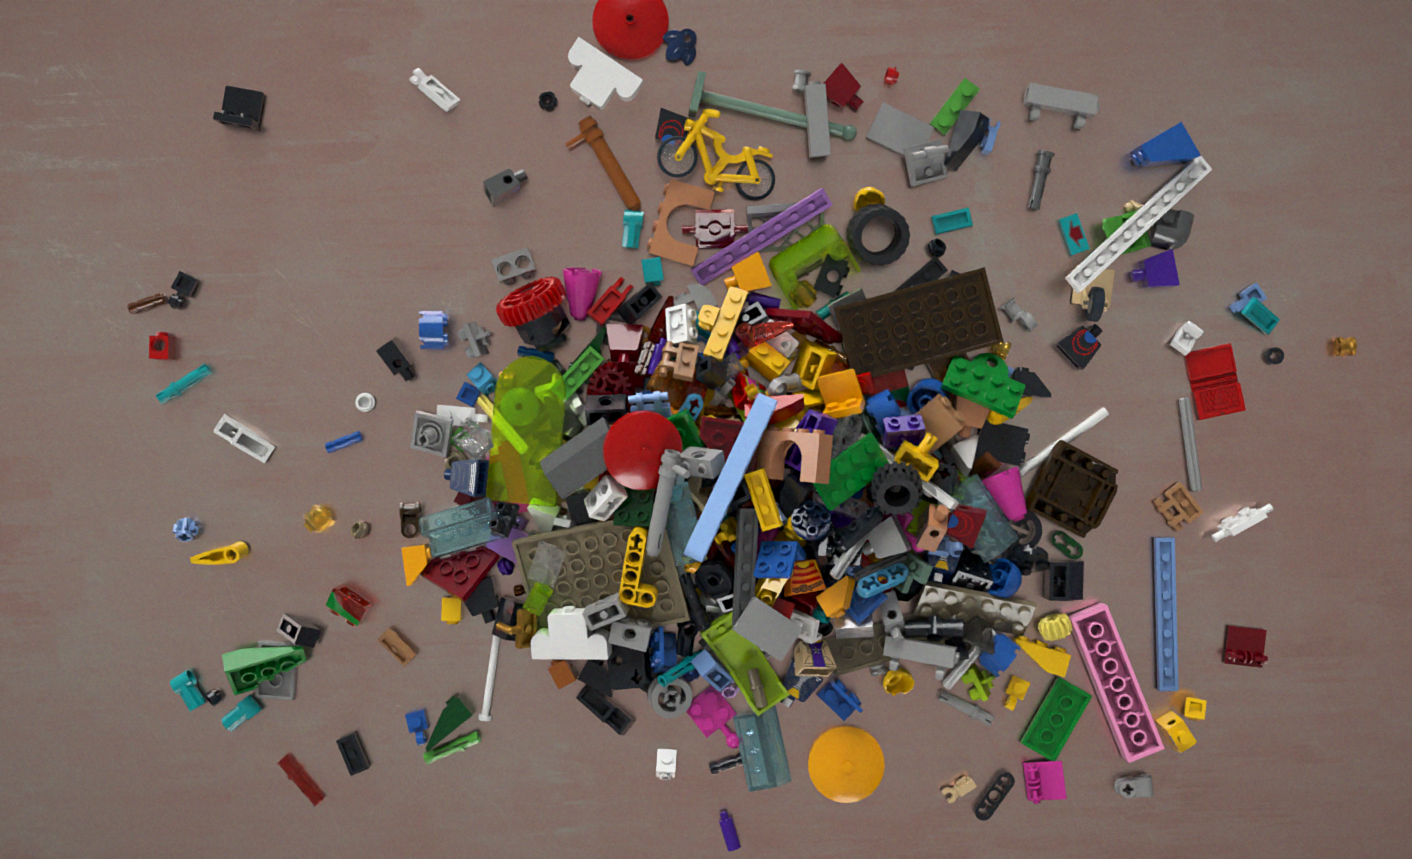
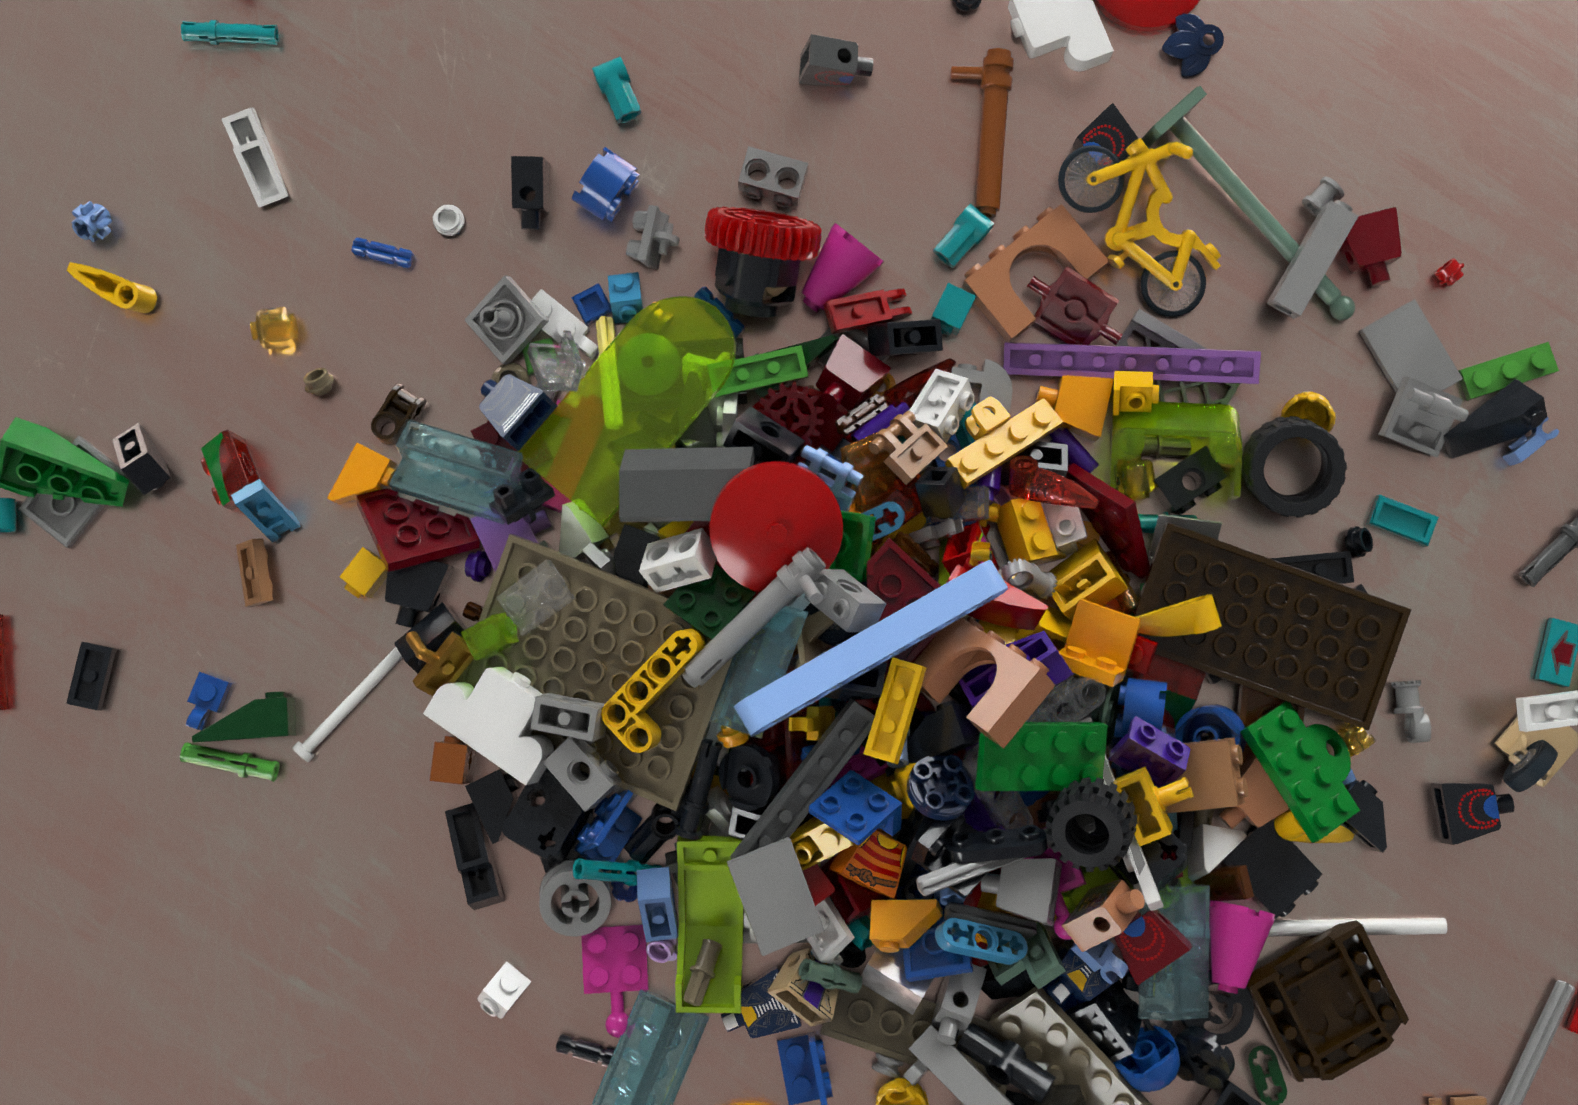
camera: 30 degrees right, 5 degrees down
none -> dark azure plate [231,479,301,543]
none -> teal piece [592,56,642,123]
none -> sand green pin [799,958,863,994]
none -> yellow brick [1113,371,1159,415]
none -> yellow piece [1135,594,1222,637]

